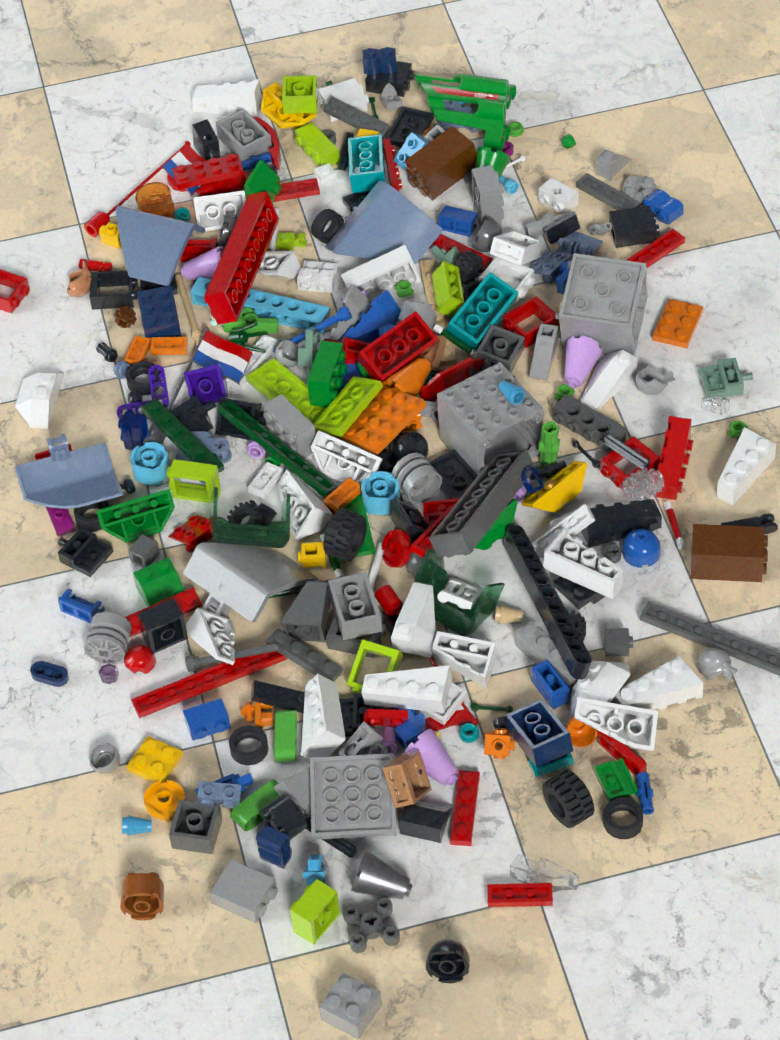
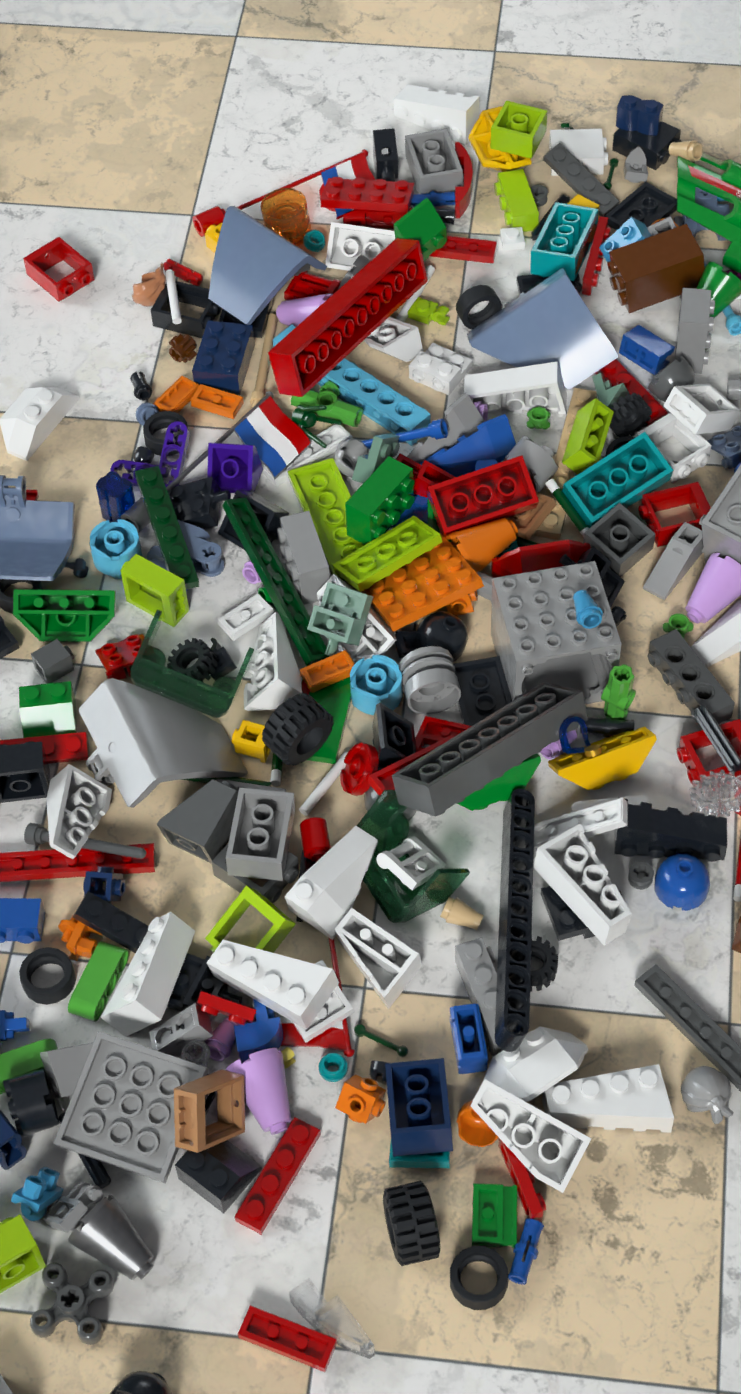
camera: 20 degrees right, 5 degrees up
dark grey plate [266,629,343,682] -> none
black hinge [572,441,600,468] -> none
dark grey brick [604,628,633,657] -> none
none -> light grey plate [42,1182,103,1233]
none -> dark blue brick [83,866,126,904]
none -> white bar [165,269,182,324]
none -> sand green plate [307,582,373,656]
none -> tan cone [669,140,703,162]

